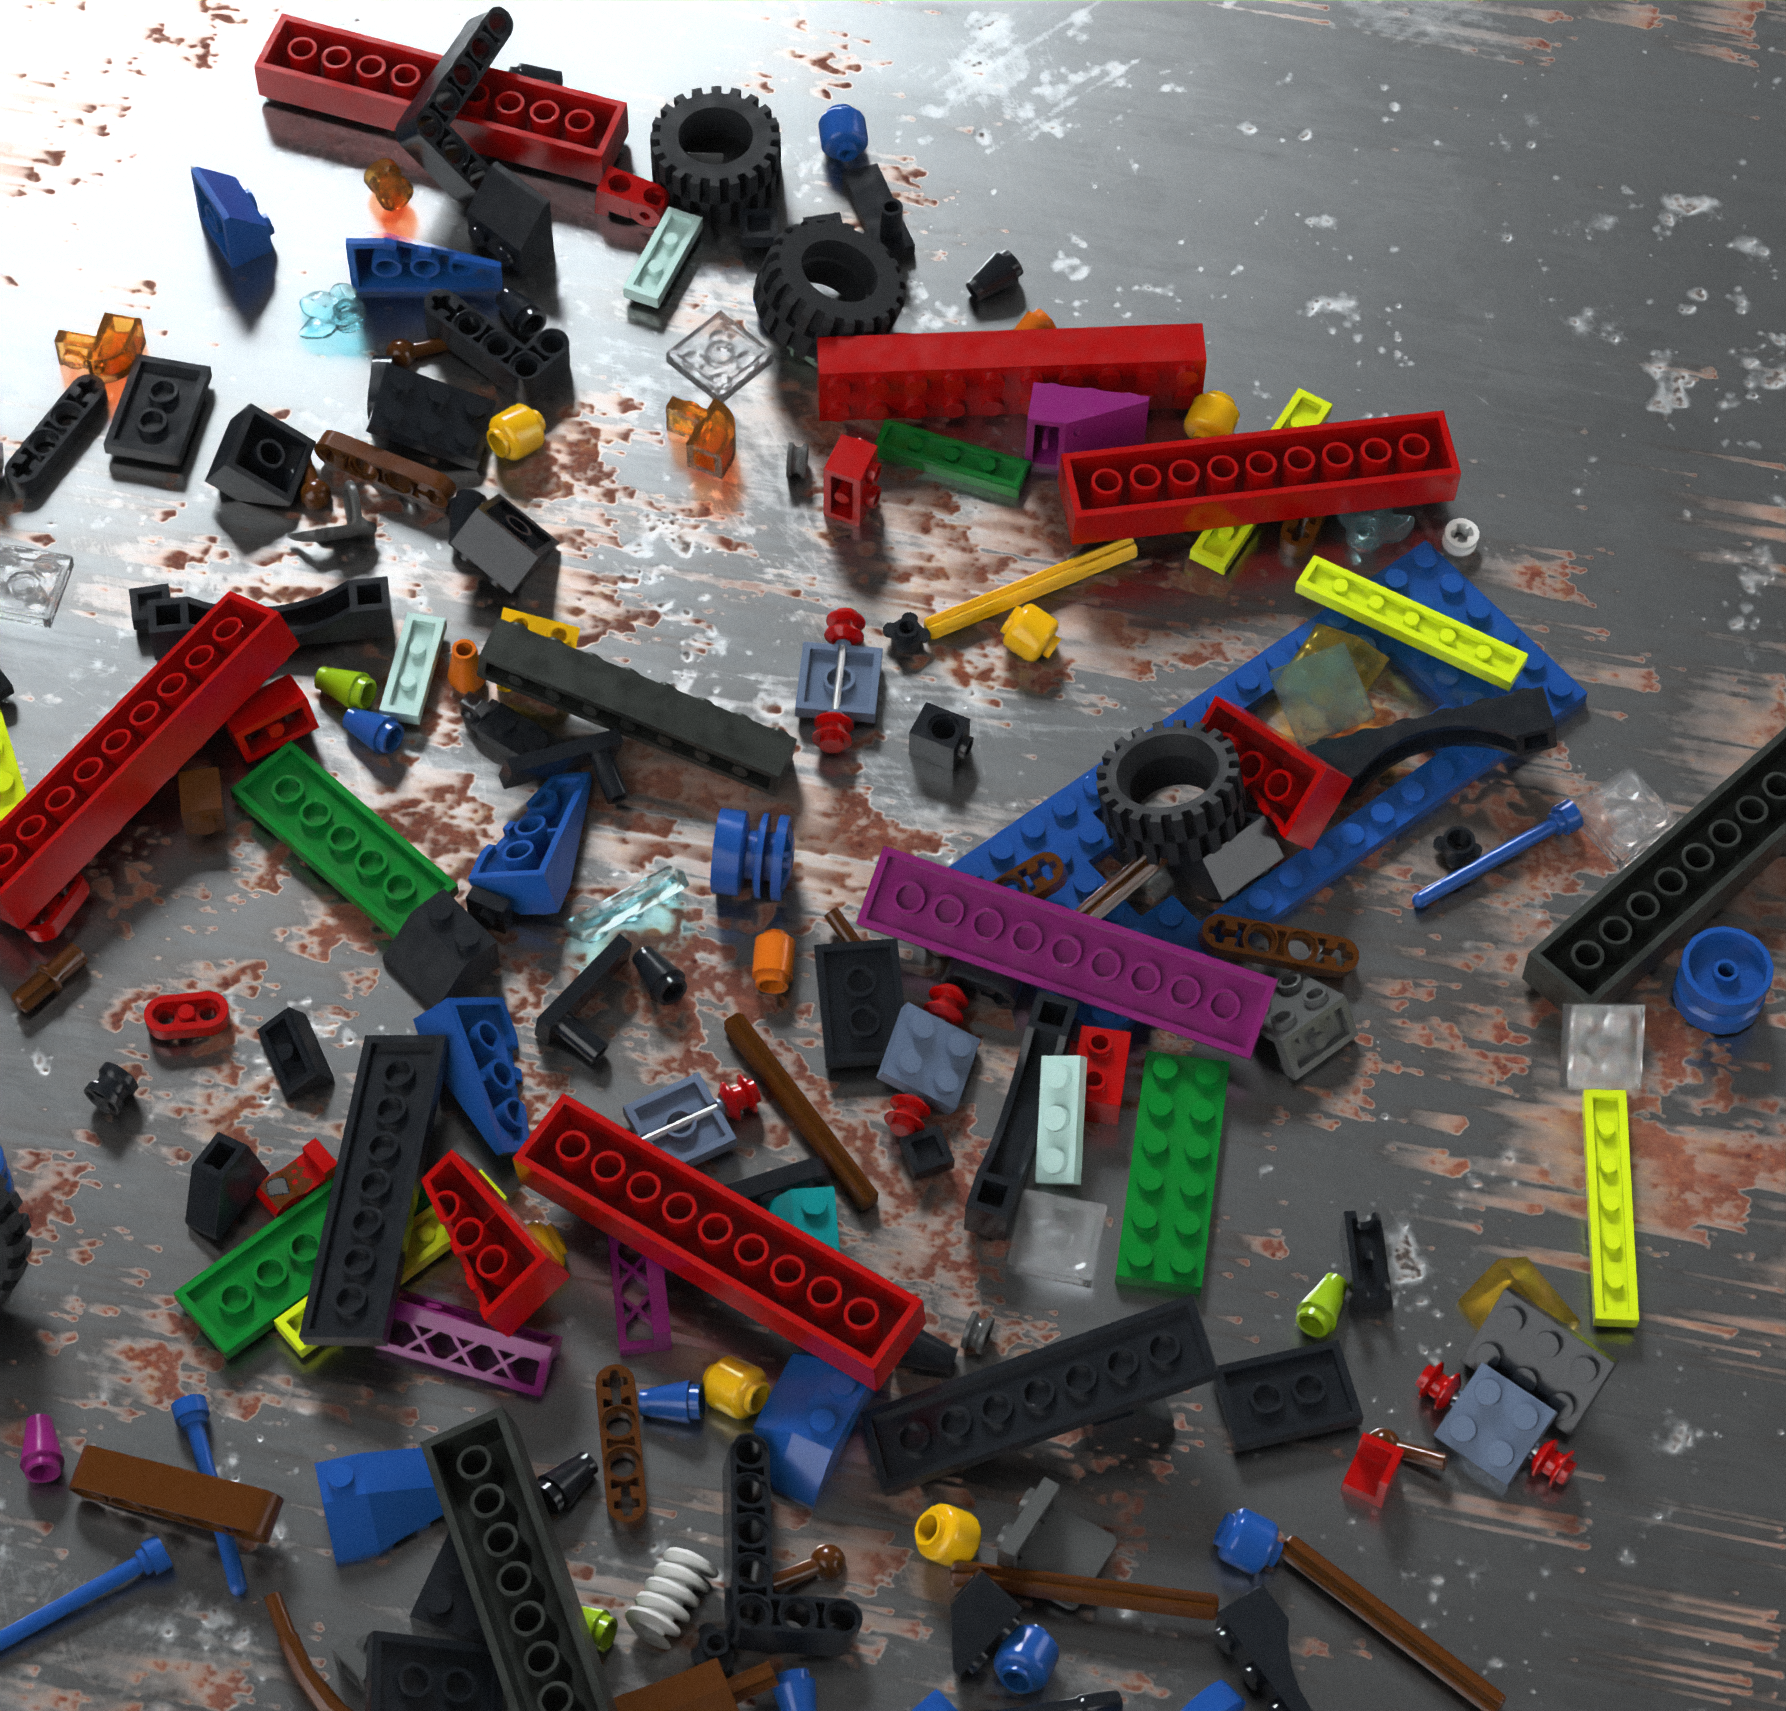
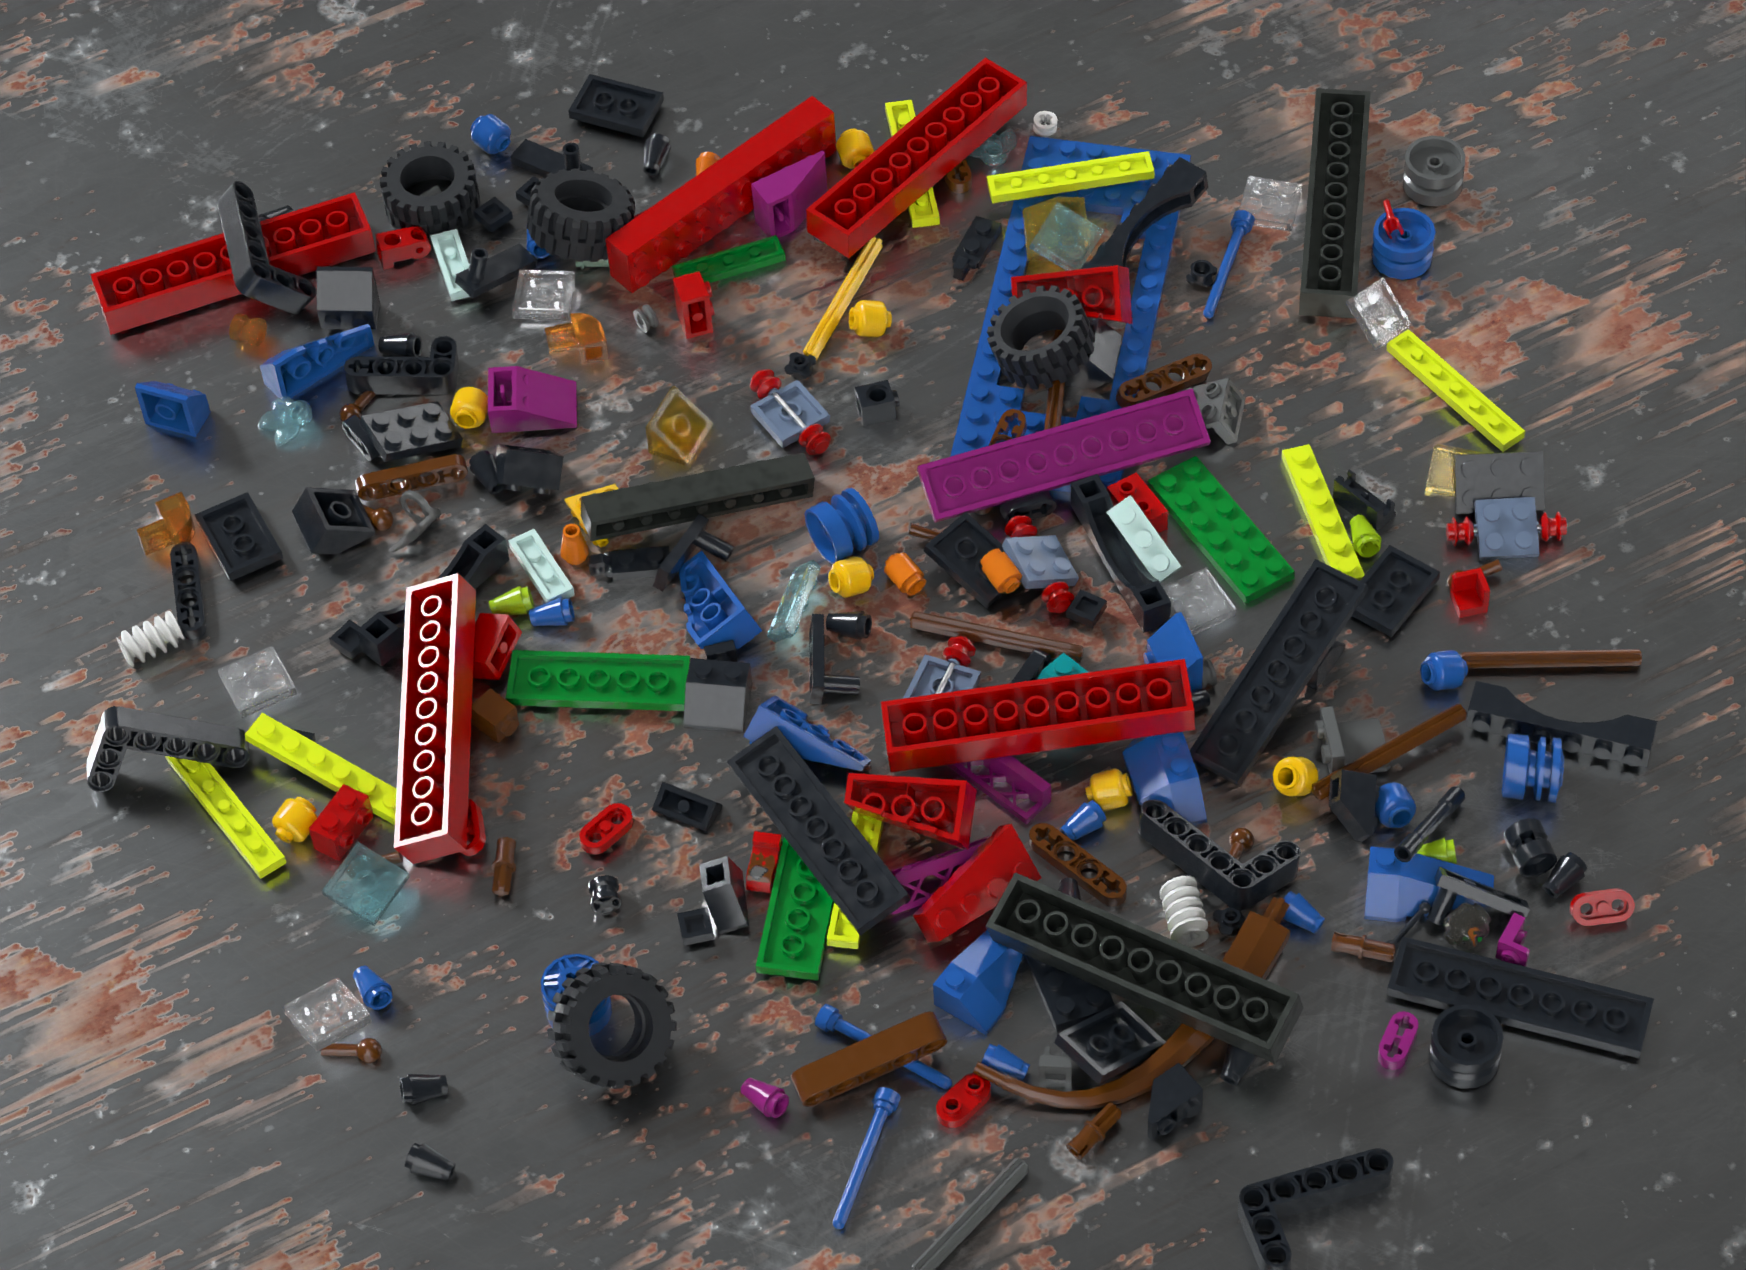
camera: 35 degrees left, 5 degrees down
none -> black piece [455,243,537,299]
none -> magenta slope [488,366,577,433]
none -> black plate [568,74,664,137]
none -> clear yellow slope [645,385,714,465]
none -> black plate [677,907,714,946]
none -> yellow head [828,556,874,598]
none -> red wedge [913,824,1042,942]
none -> red plate [936,1073,991,1128]
none -> black hinge [952,216,1002,281]
none -> orange brick [980,549,1022,593]
none -> blue cone [981,1044,1030,1082]
none -> blue slope [1143,612,1203,690]
none -> neon yellow plate [1281,444,1365,581]
none -> red hand [1383,200,1404,239]

